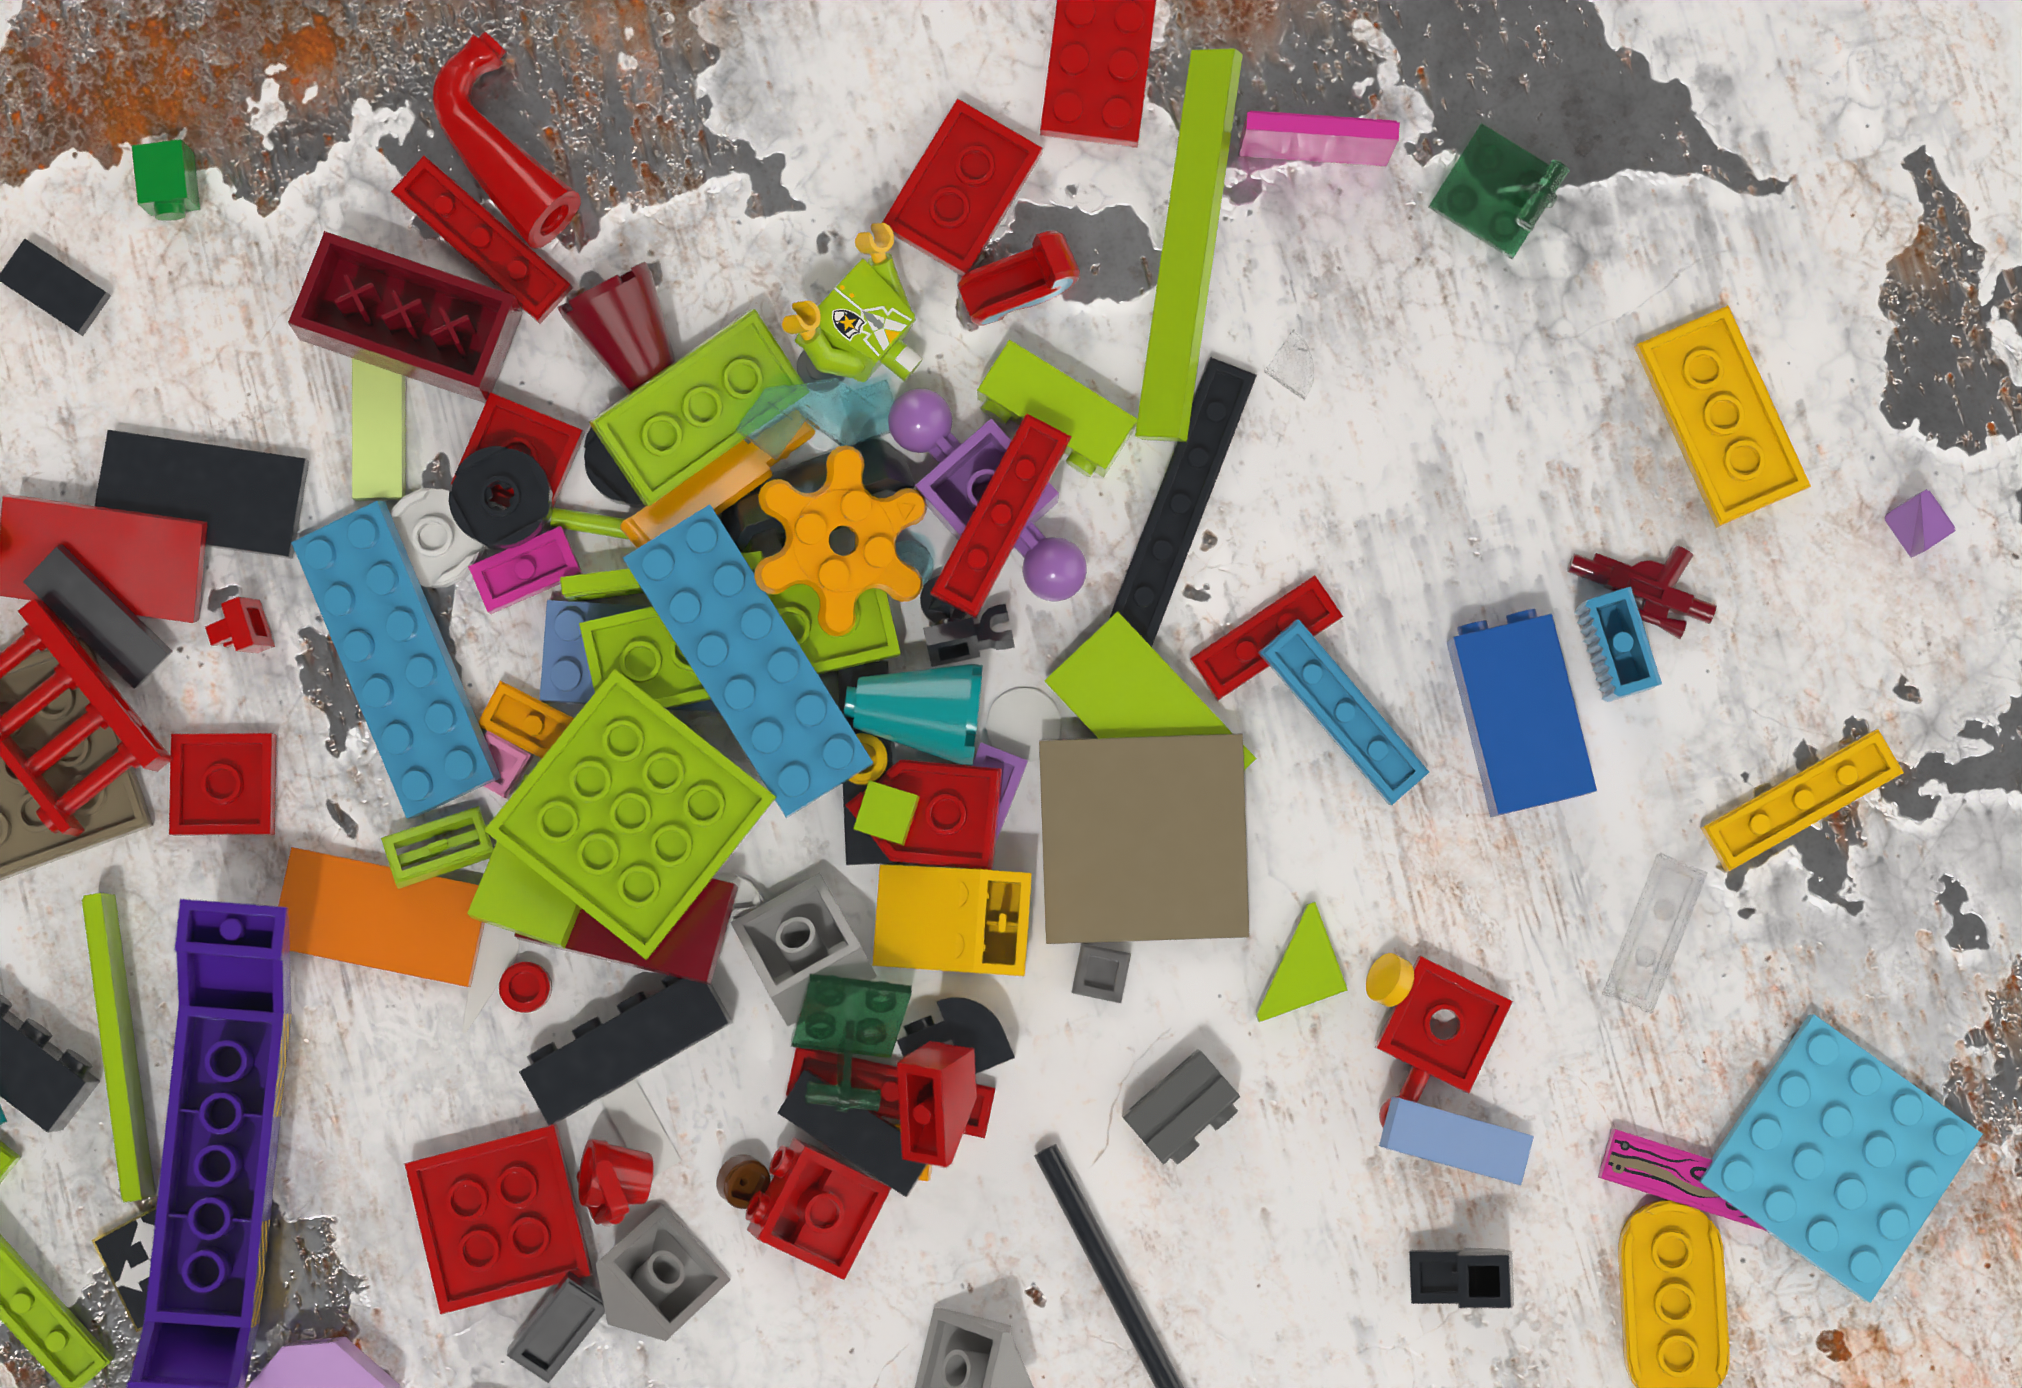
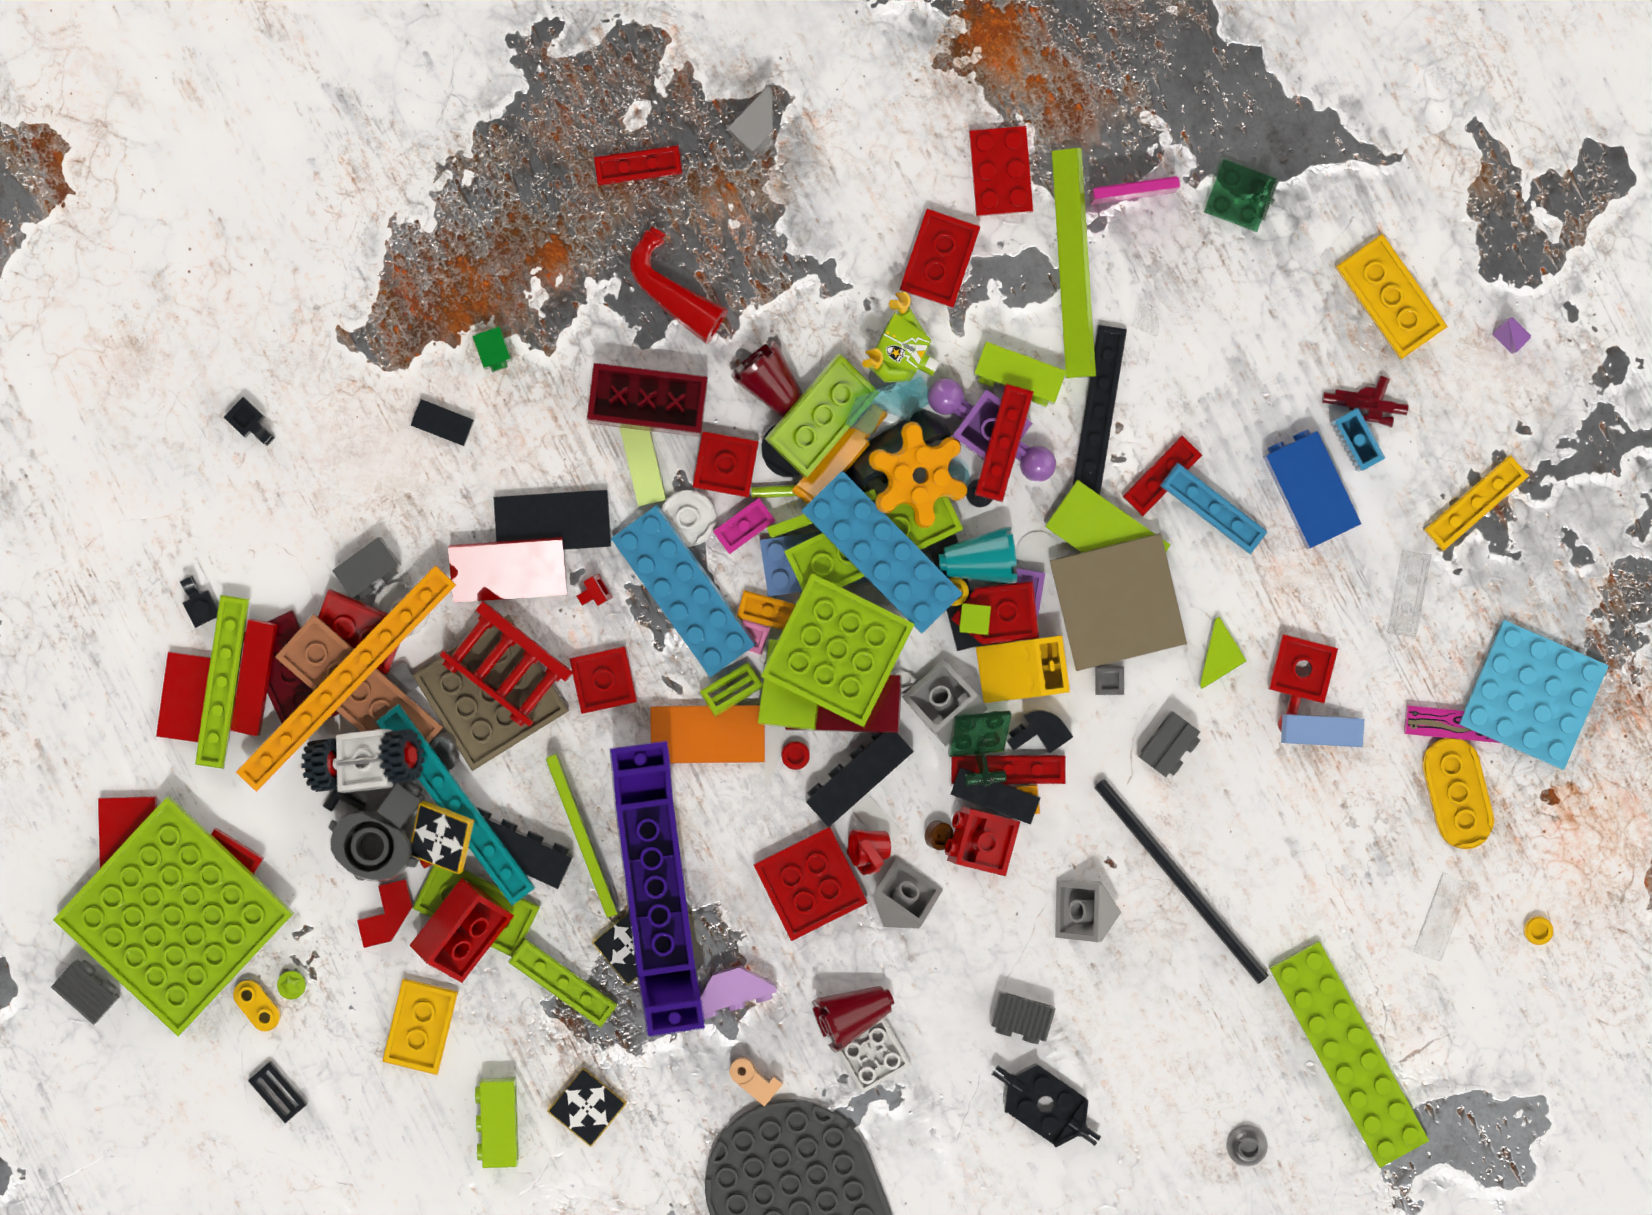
camera: 10 degrees left, 5 degrees up
black tile [23,544,173,689] -> none
red tile [390,155,573,324] -> none
black plate [449,446,553,549] -> none
tile [507,1271,605,1383] -> none
red slope [897,1041,976,1168] -> none
black plate [923,603,1015,667] -> none
red animal [957,230,1080,326] -> none
yellow tile [1366,953,1414,1007] -> none
black brick [1409,1248,1514,1308] -> none

